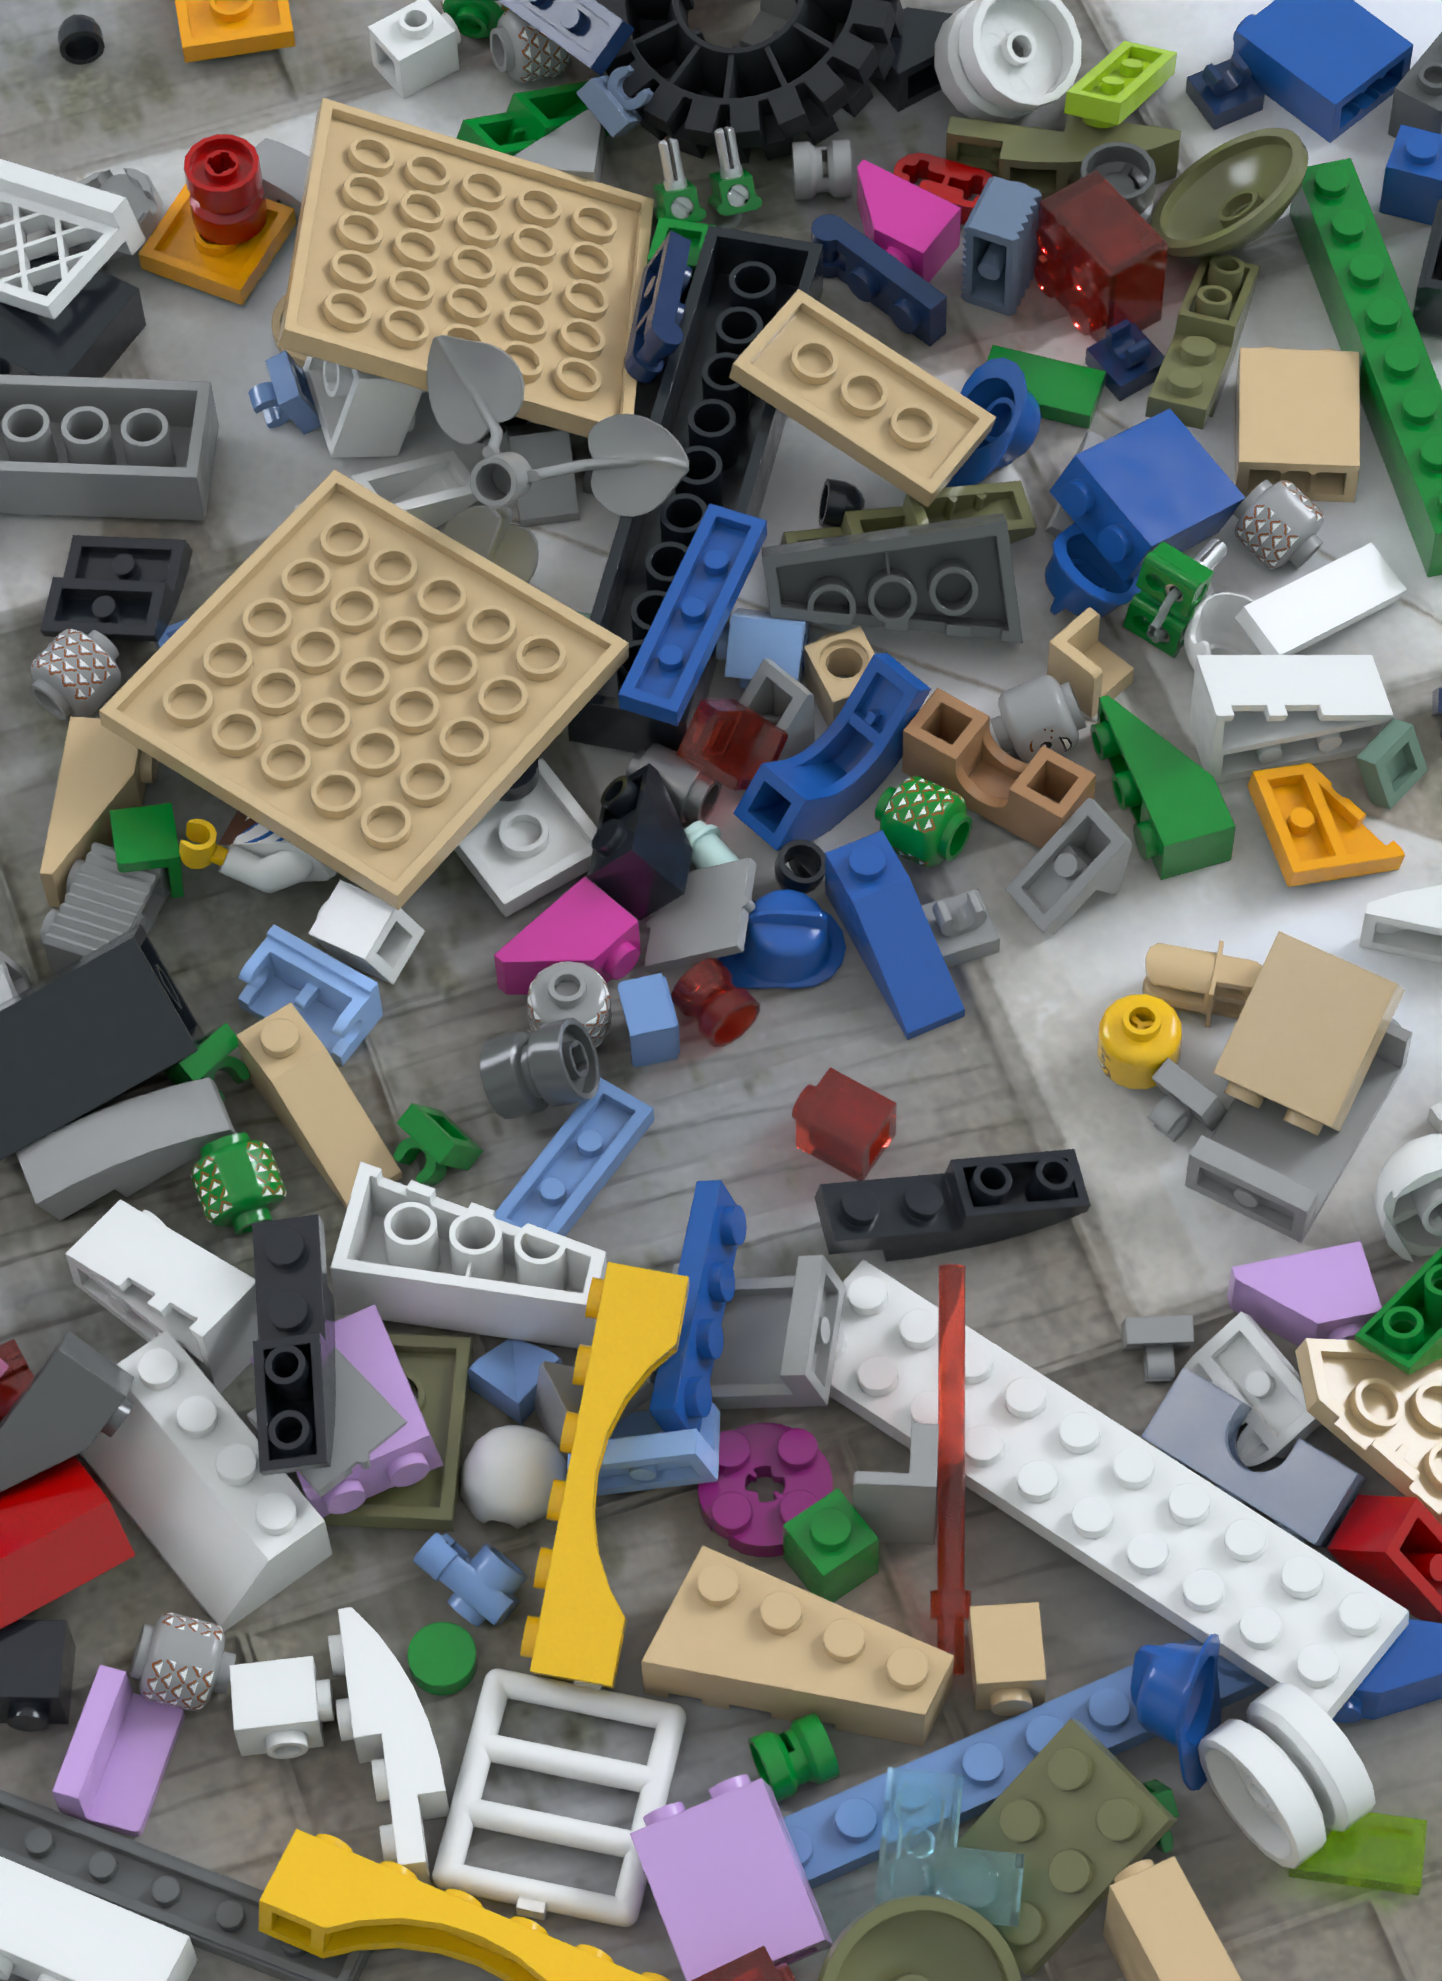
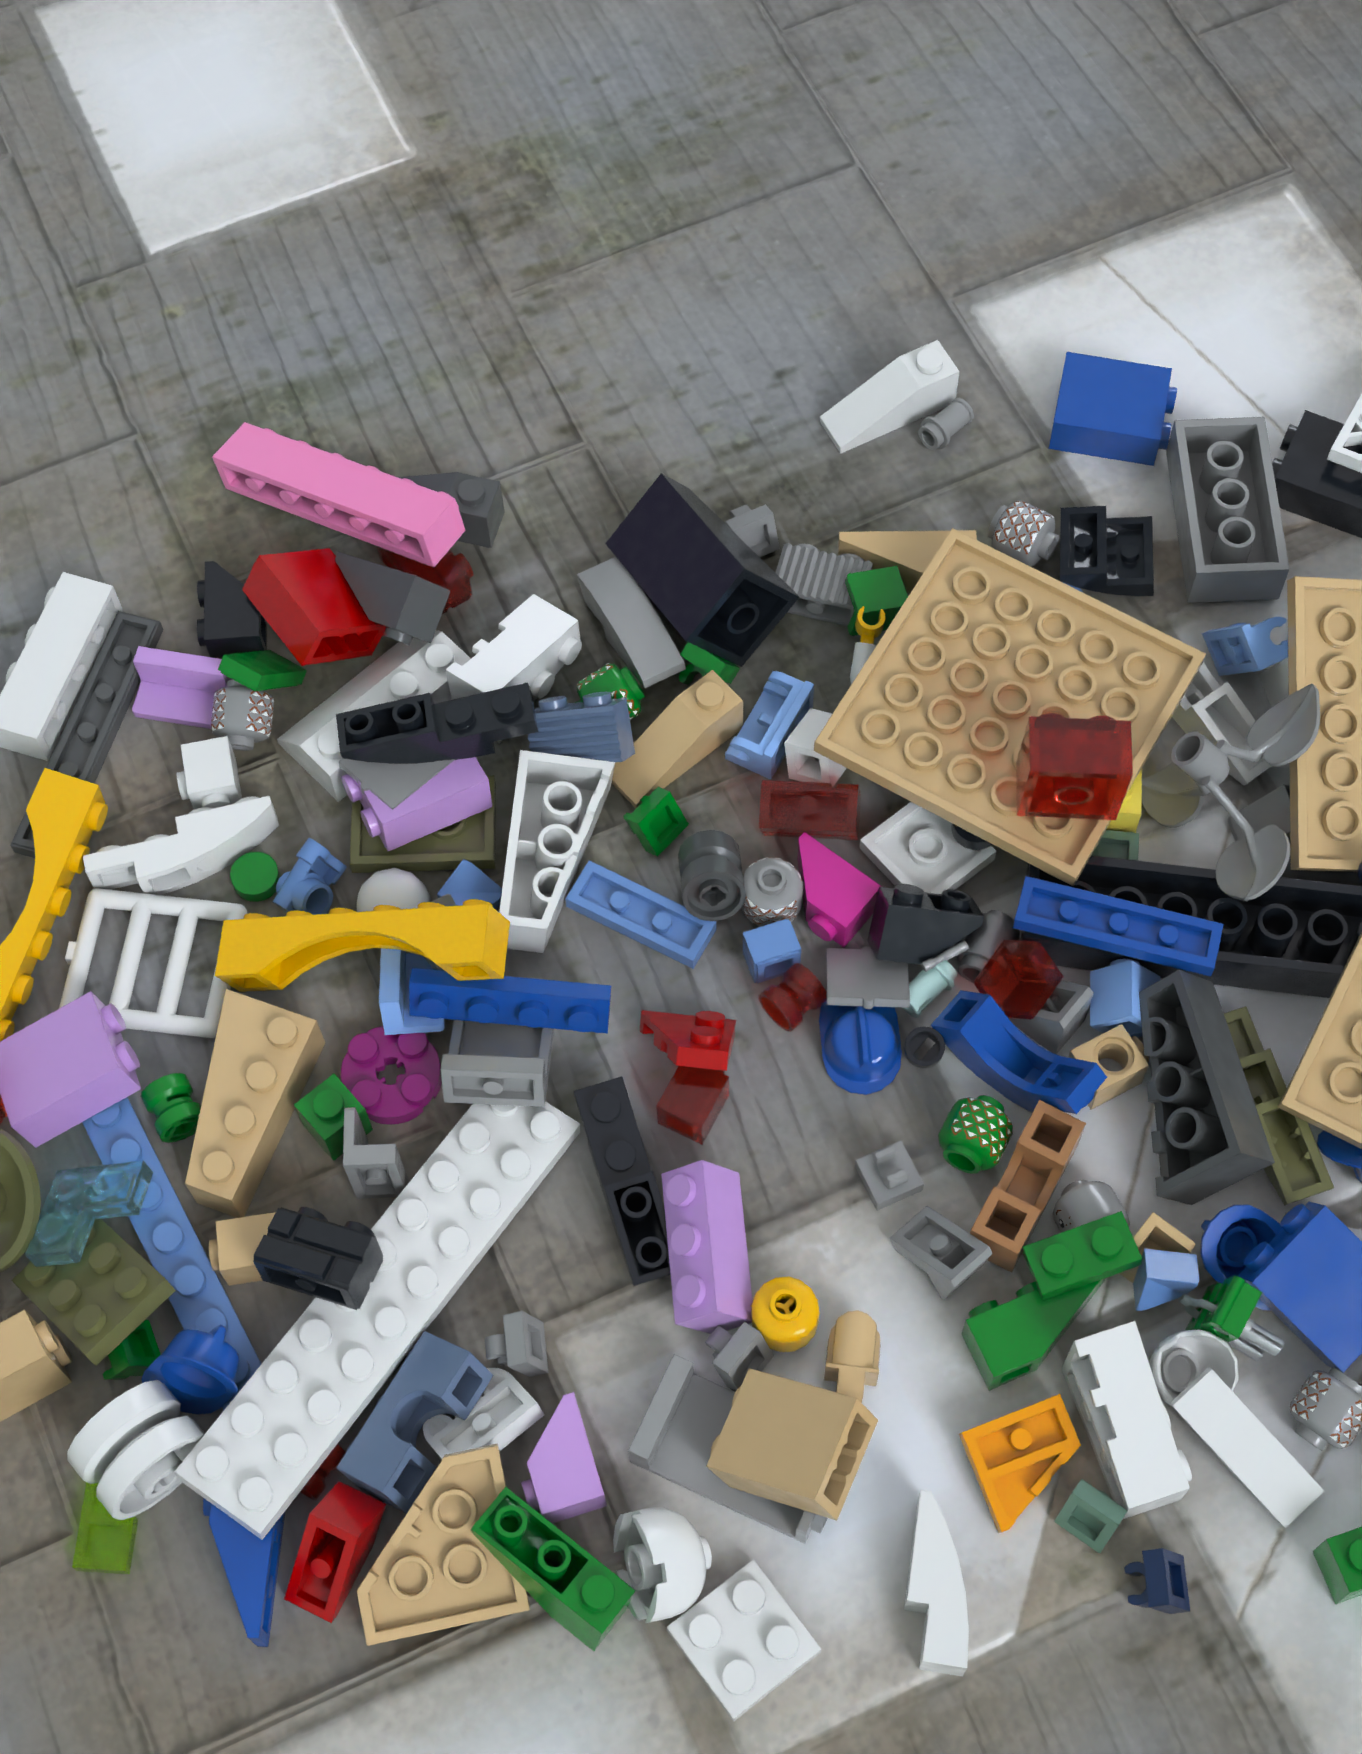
camera: 85 degrees right, 5 degrees up
black hinge [819,478,865,528] -> none
blue slope [825,830,965,1040] -> none
clear red bar [930,1264,972,1676] -> none
none -> green tile [218,650,307,691]
none -> black brick [253,1207,383,1310]
none -> sand blue brick [528,692,635,762]
none -> red wing [640,1010,736,1071]
none -> lavender brick [661,1160,753,1334]
none -> clear red brick [759,780,861,840]
none -> light grey piece [921,941,969,972]
none -> clear red brick [1016,713,1133,820]
none -> green plate [1023,1211,1142,1301]
none -> medium blue slope [1133,1248,1200,1311]
none -> light blue hinge [1202,617,1288,676]

